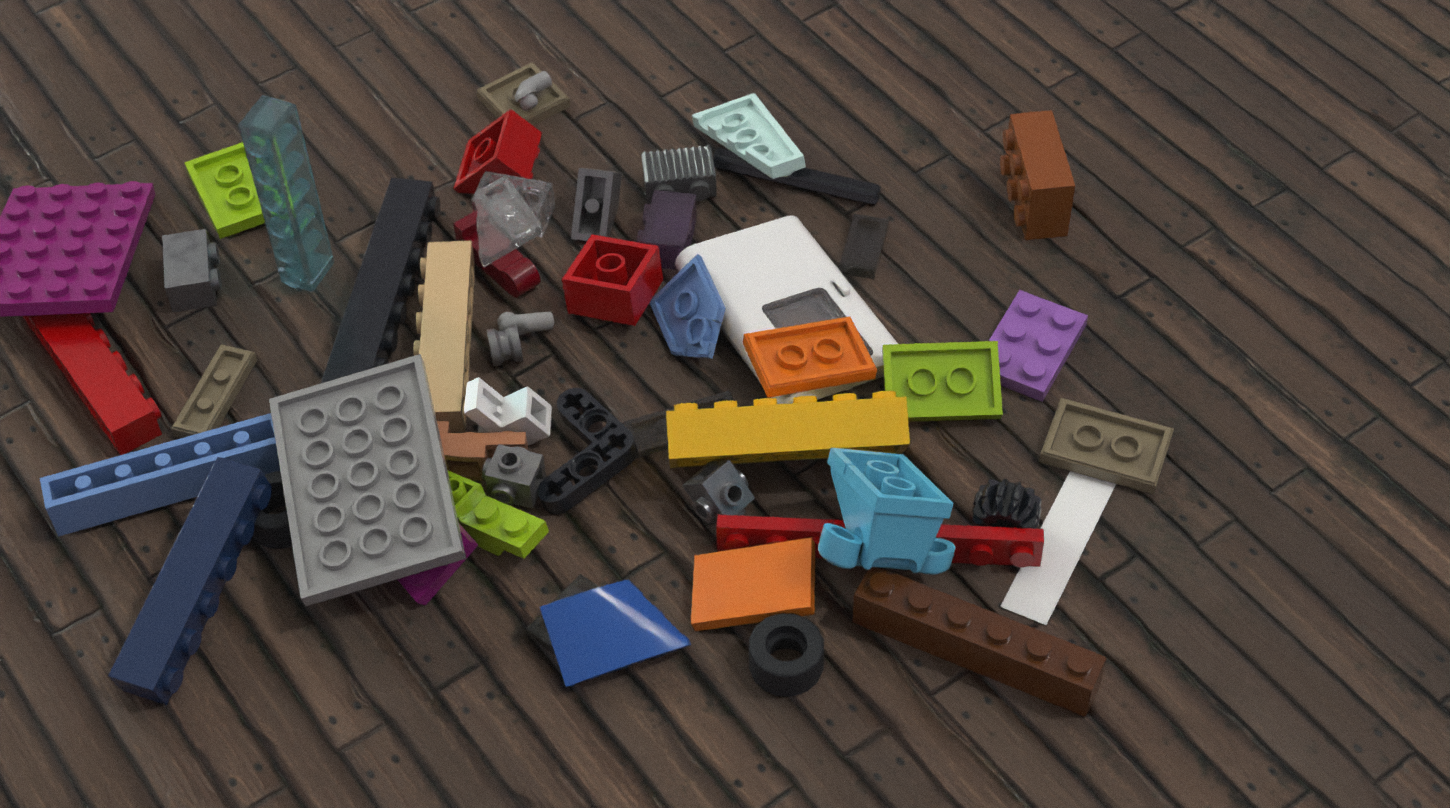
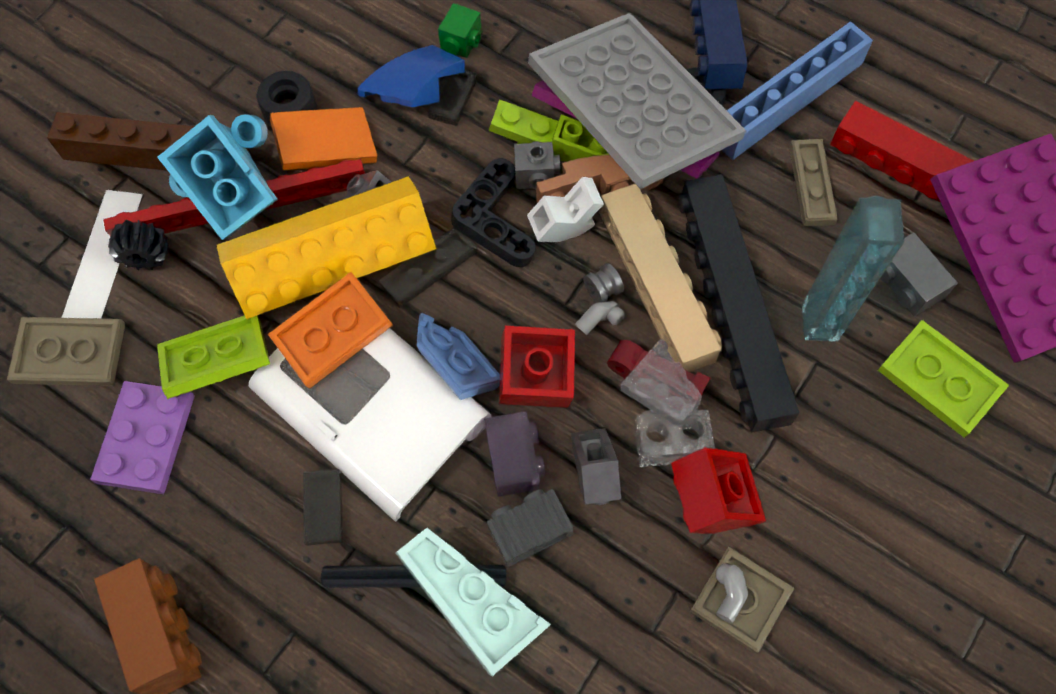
camera: 160 degrees right, 15 degrees up
none -> green brick [438,3,482,58]

